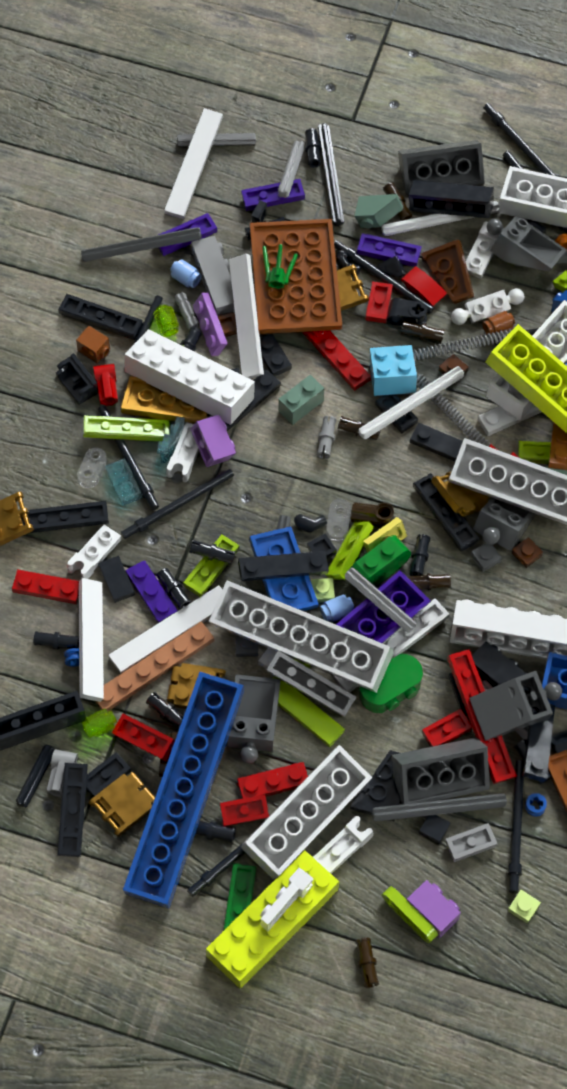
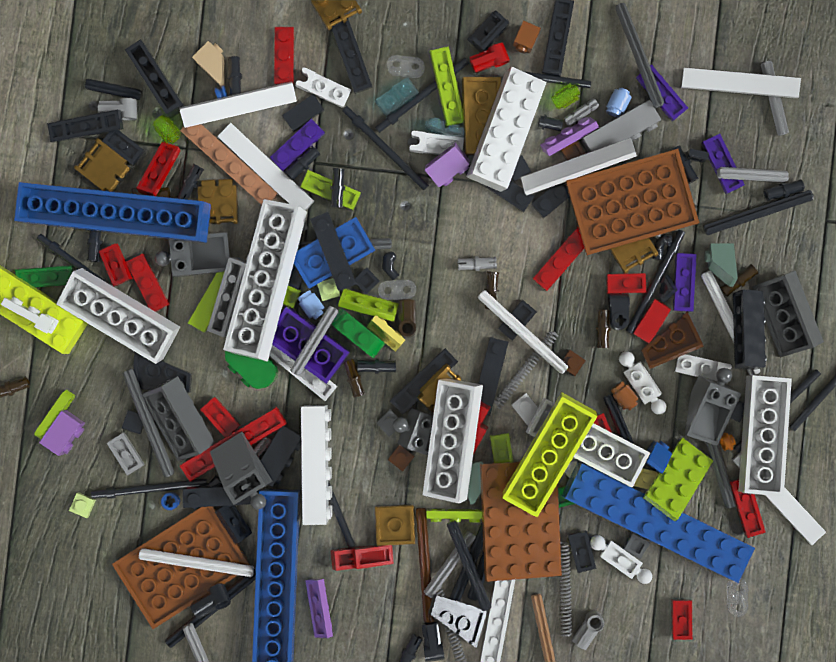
camera: 80 degrees right, 25 degrees up
green plant [262,244,298,289] -> none
sand green brick [278,375,324,425] -> none
white plate [313,816,373,874] -> none
medium azure brick [369,345,417,396] -> none
light grey piece [413,329,511,361] -> none
none -> tan slope [192,41,225,86]

